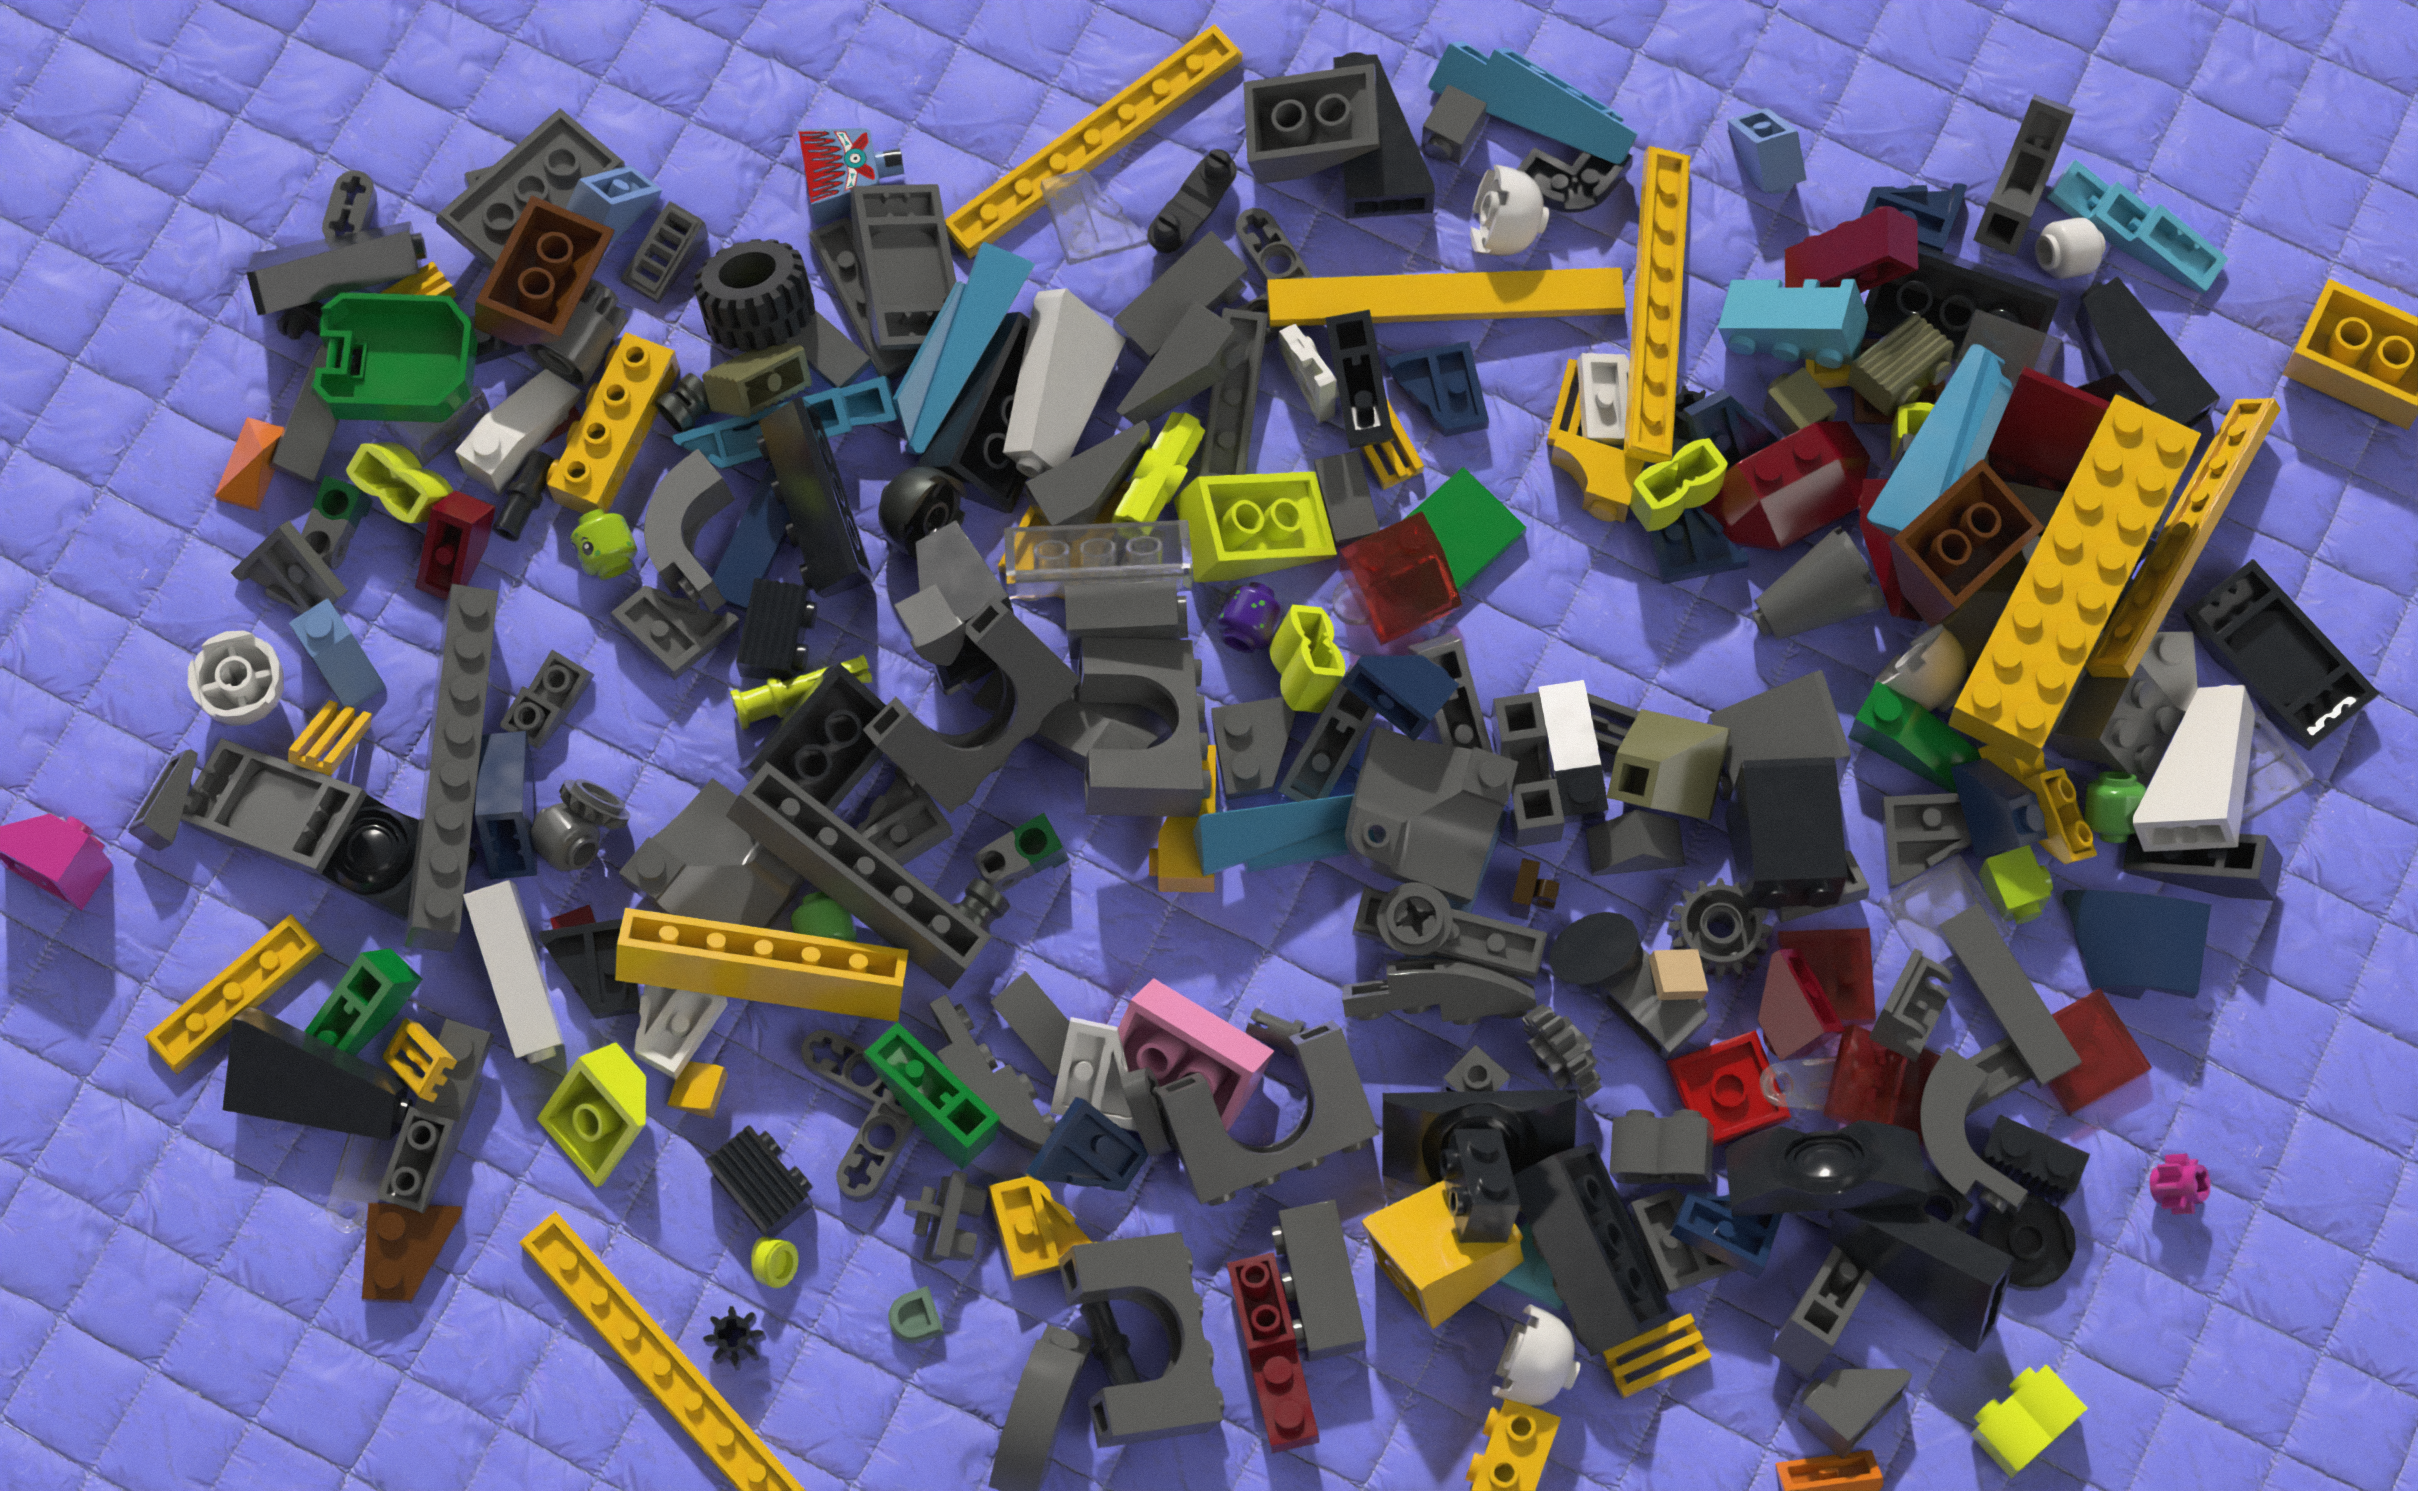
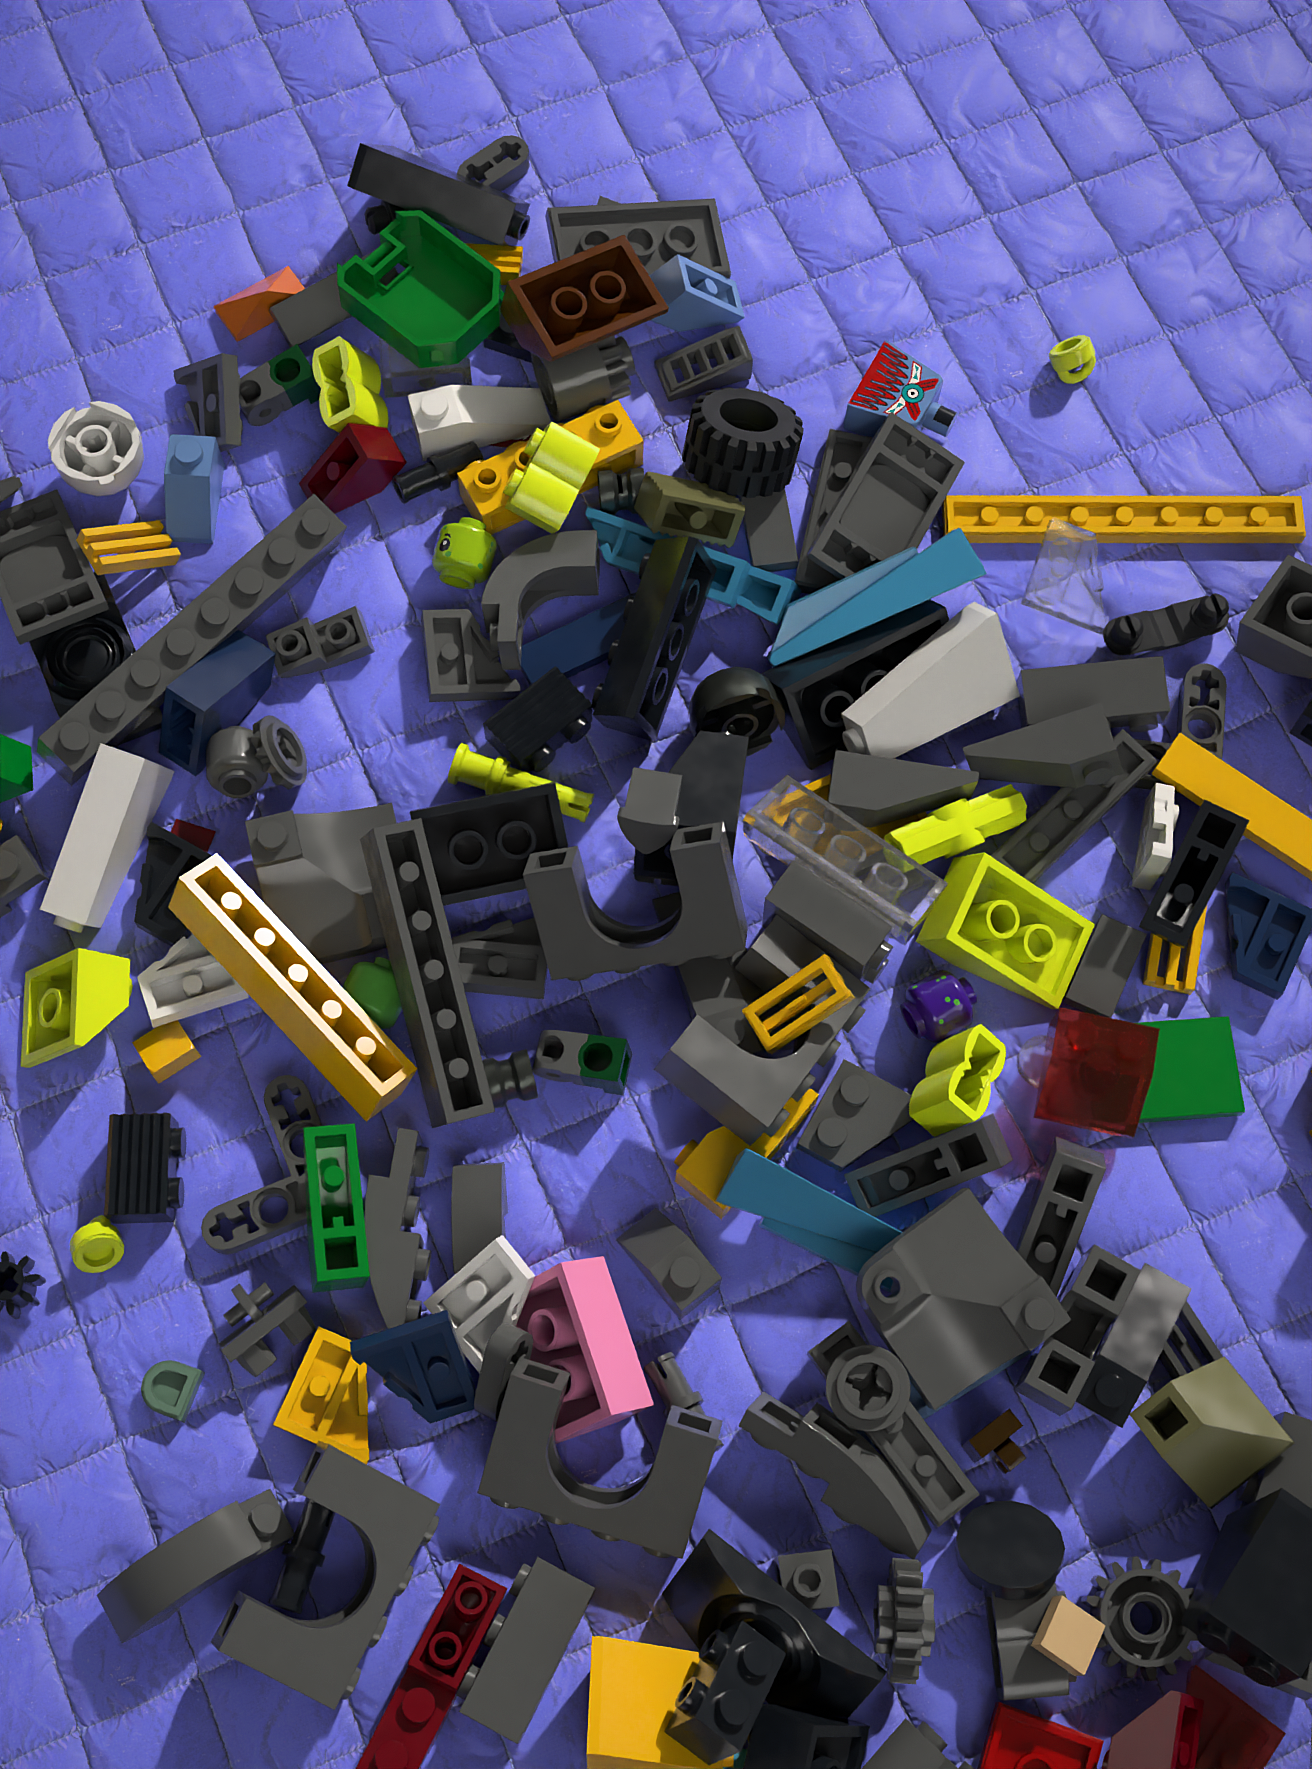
camera: 35 degrees right, 0 degrees up
dark blue slope [1341,655,1460,742] -> none
dark grey slope [1586,809,1685,876] -> none
none -> neon yellow brick [503,421,600,534]
none -> dark grey slope [616,1208,722,1320]
none -> yellow tile [742,954,855,1054]
none -> neon yellow tile [1048,335,1096,384]

